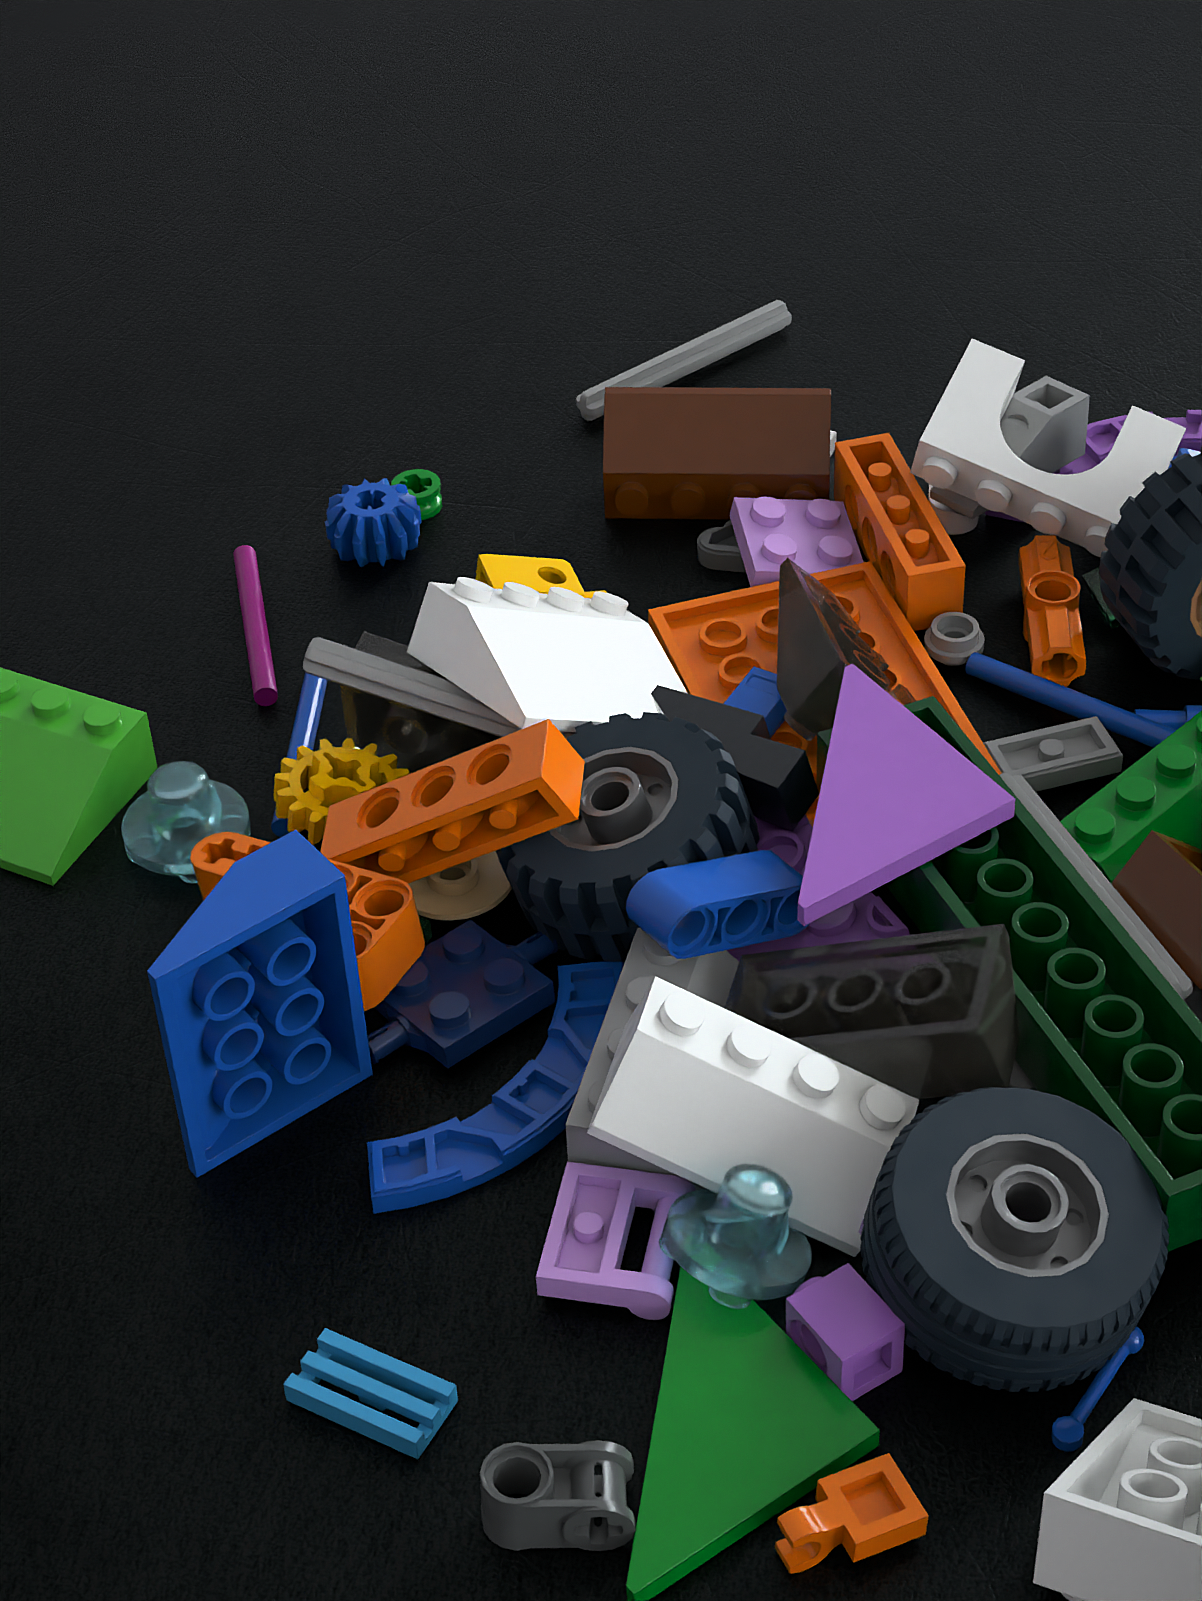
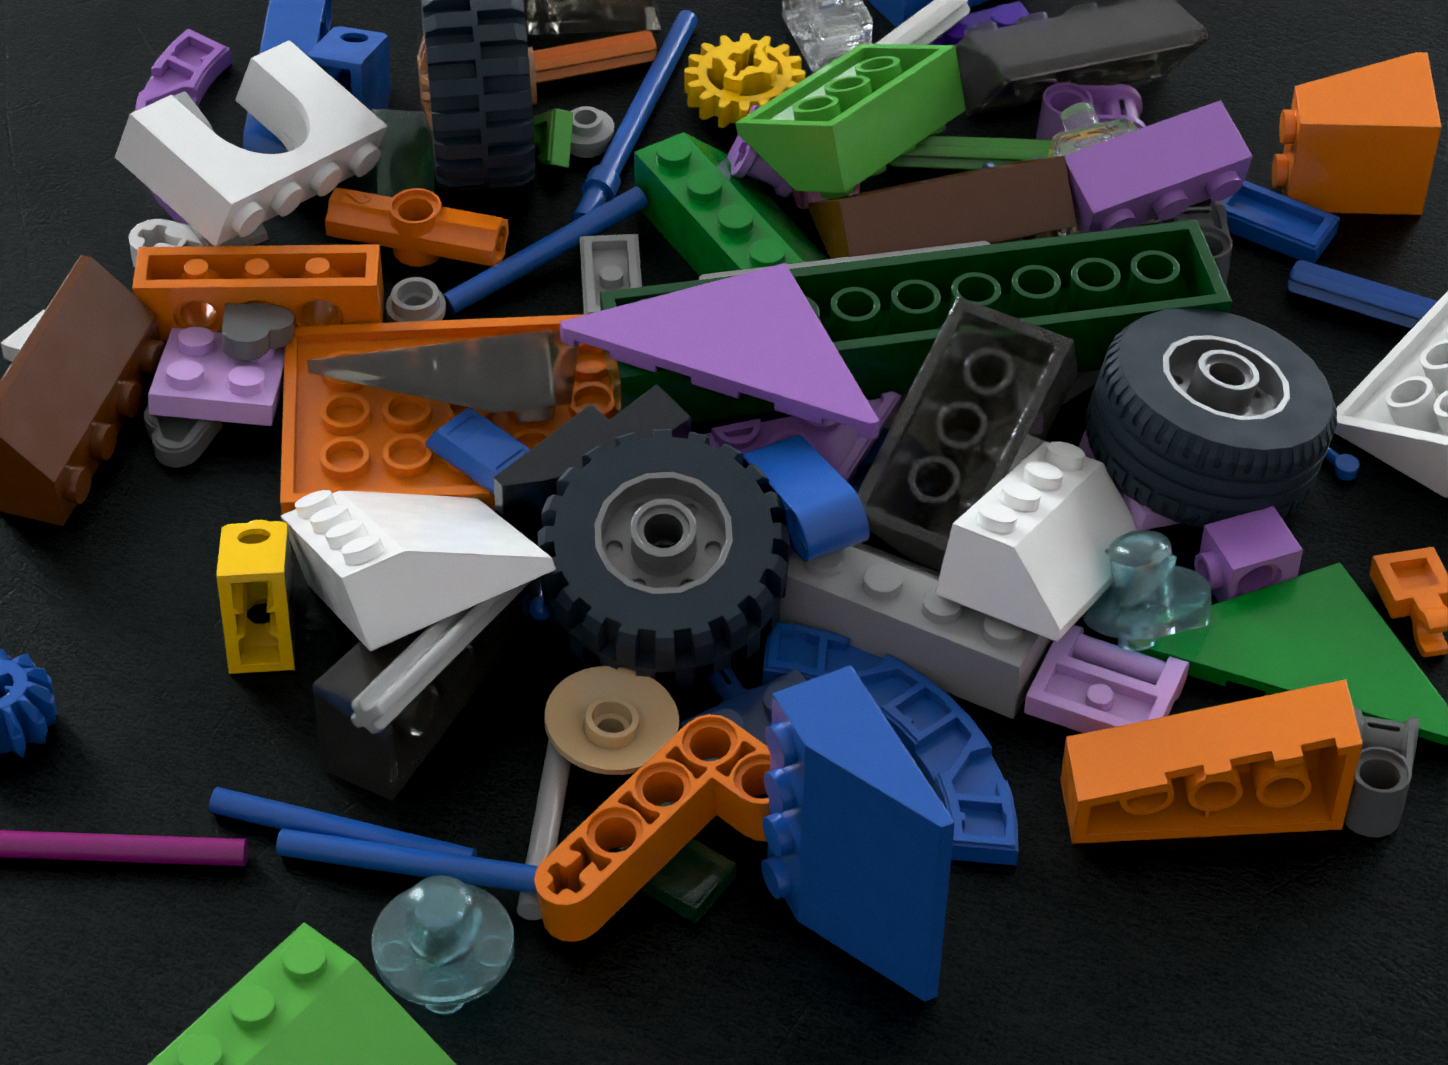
camera: 80 degrees left, 5 degrees up
yellow gear [274,738,410,845] -> none
dark azure tile [283,1328,458,1459] -> none
orange brick [320,719,585,883] -> none
none -> dark grey tile [222,303,295,361]
none -> blue bar [276,829,538,894]
none -> orange wedge [1060,679,1363,844]

